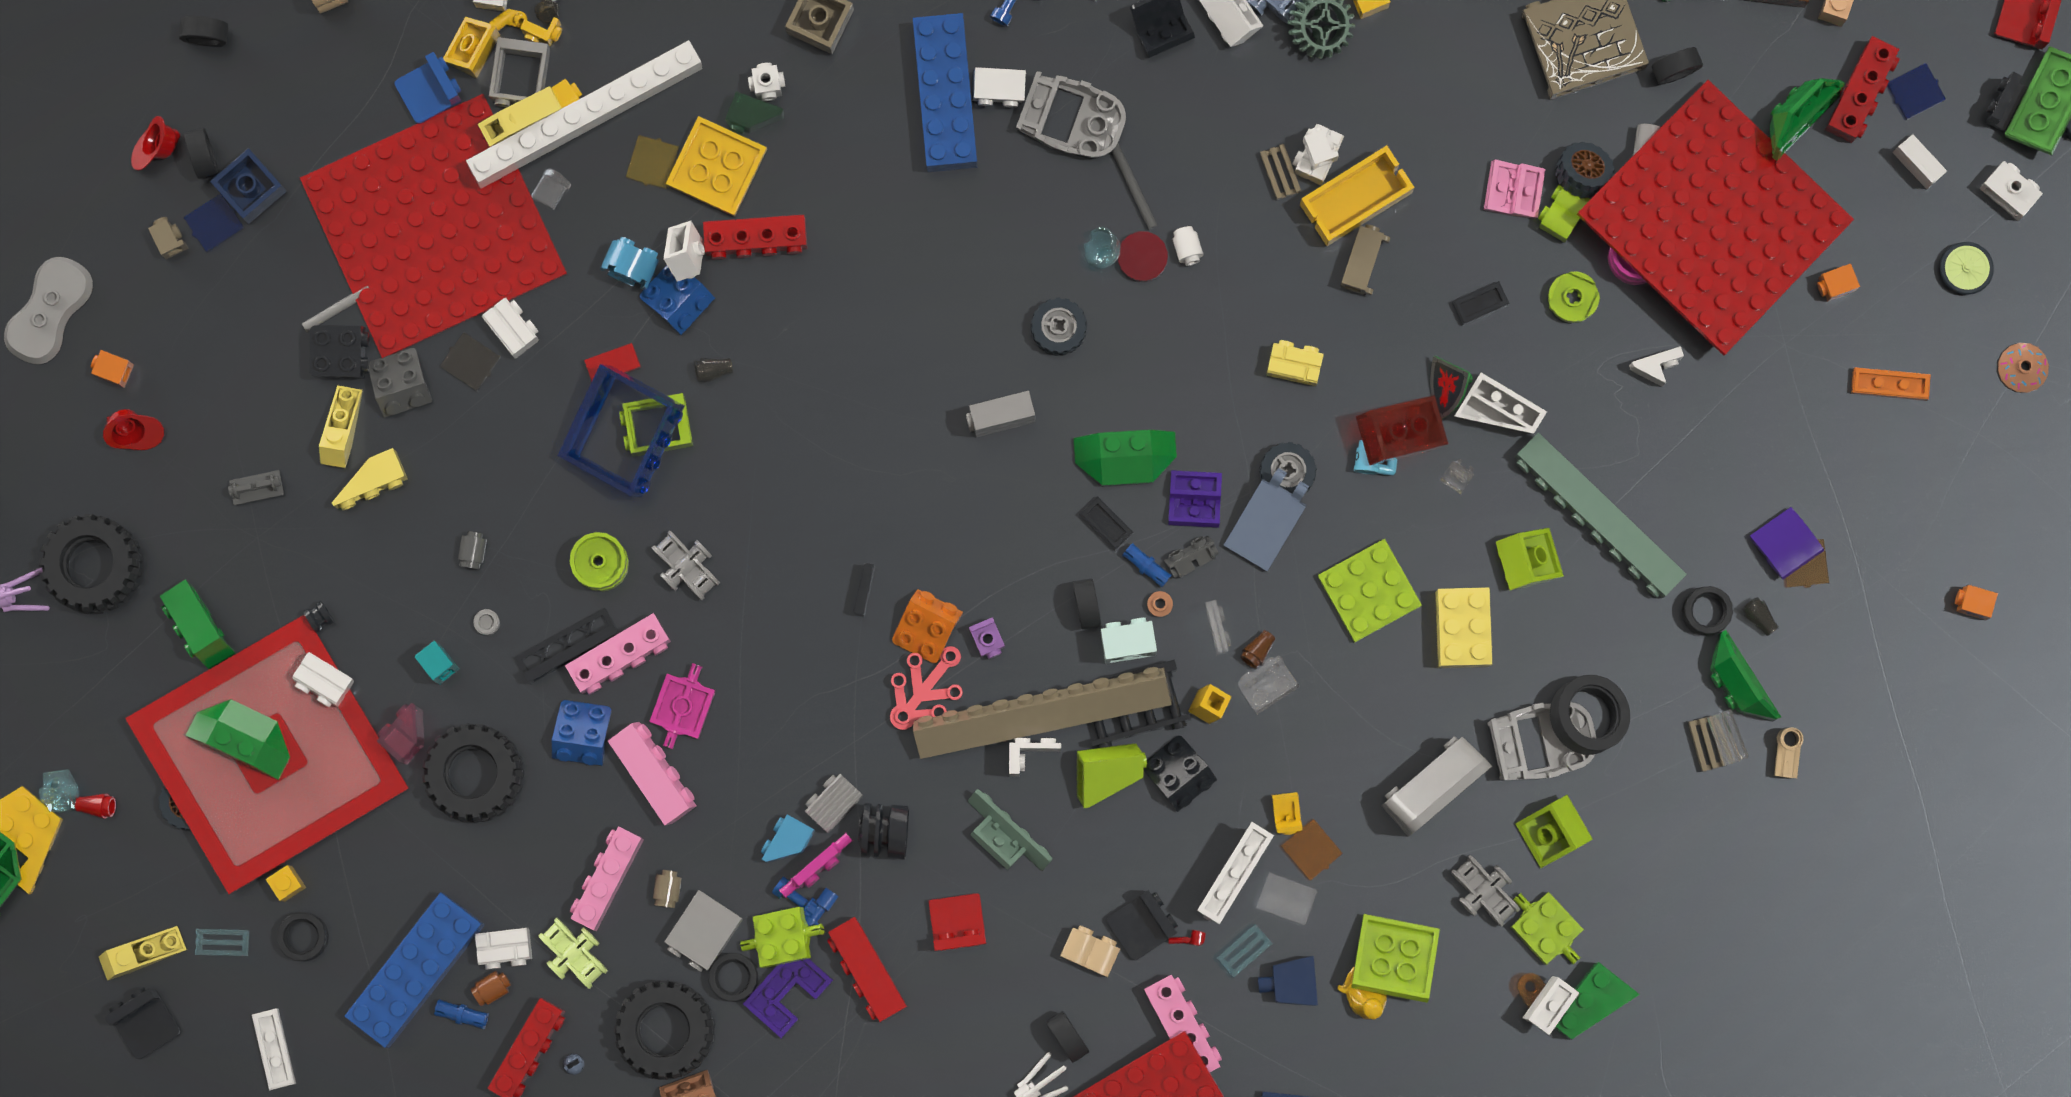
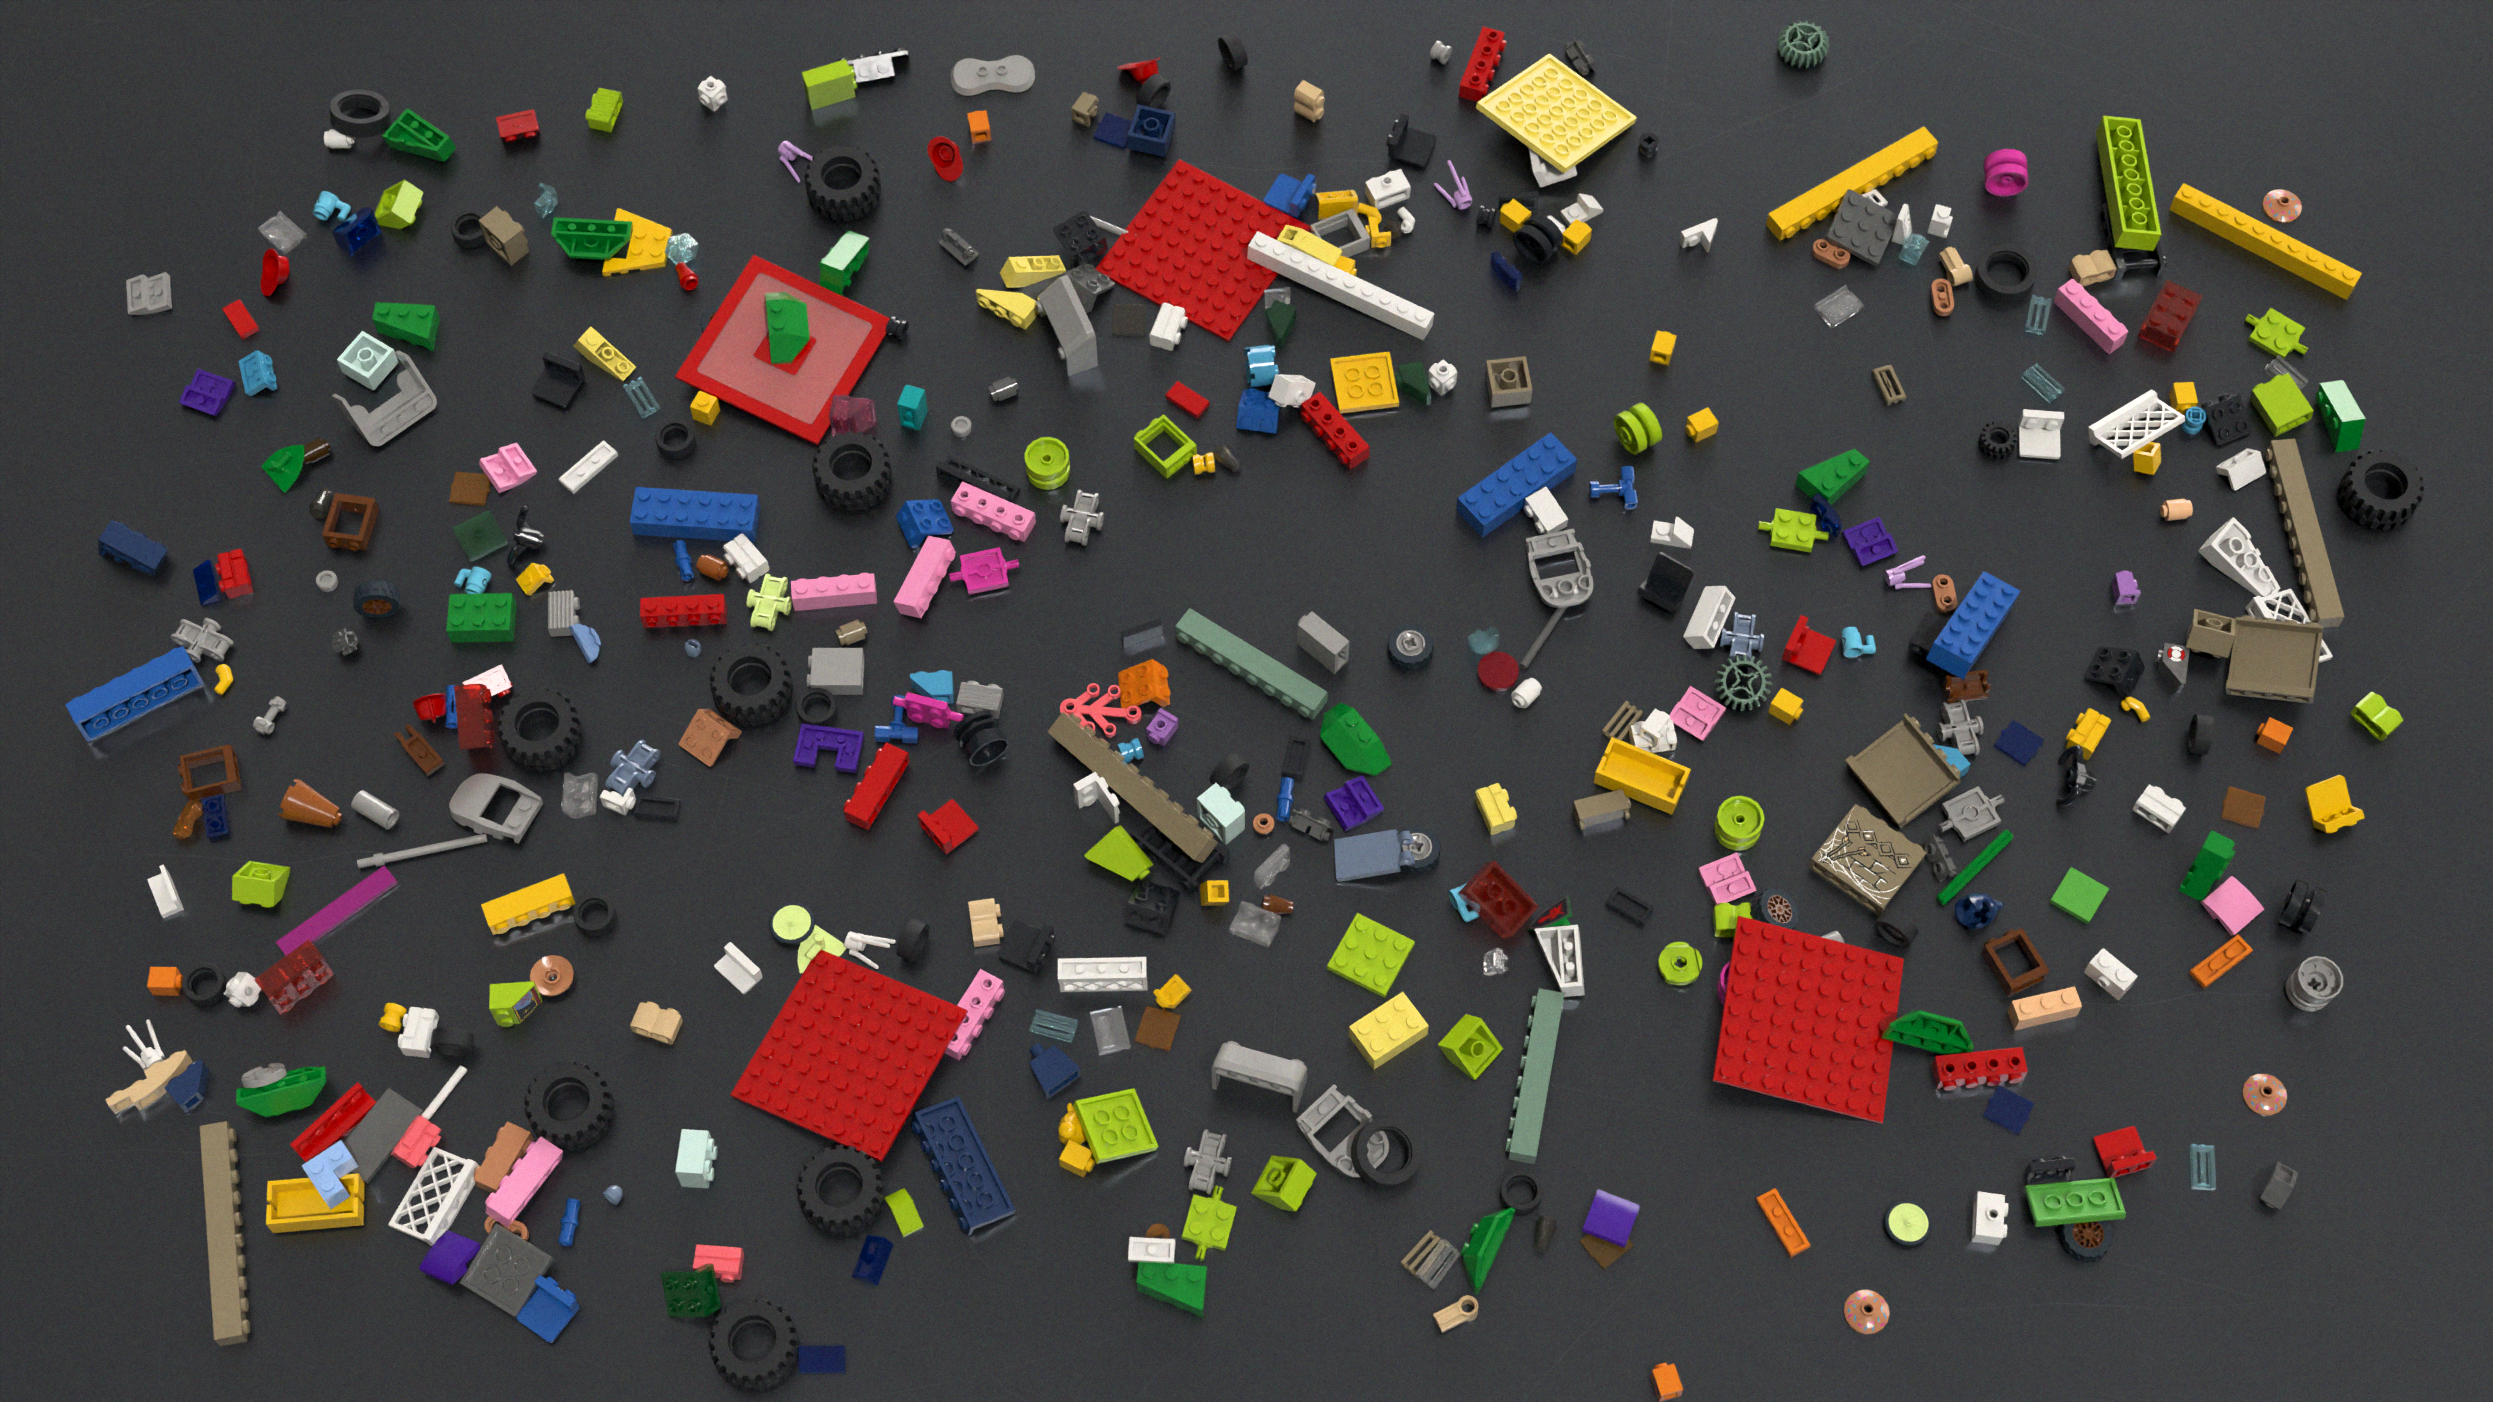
camera: 55 degrees right, 20 degrees down
white brick [292,652,354,708] -> none
clear blue window [558,364,685,498] -> none
clear yellow piece [626,135,679,189] -> none
lime plate [740,907,825,968] -> none
sand green bracket [968,789,1052,871] -> none
red hand [1169,930,1206,946] -> none
white slope [1629,346,1684,387] -> none
orange brick [1817,263,1860,302] -> none
white panel [1893,134,1947,189] -> none
none -> light grey windscreen [1035,275,1098,377]
none -> yellow brick [1059,1140,1095,1178]
none -> dark azure wheel [1117,738,1144,763]
none -> sand green brick [1175,608,1328,720]
none -> yellow wheel [1192,452,1215,475]
none -> clear green slope [1265,300,1297,349]
none -> bright pink slope [1669,686,1726,741]
none -> lime wheel [1714,796,1765,851]

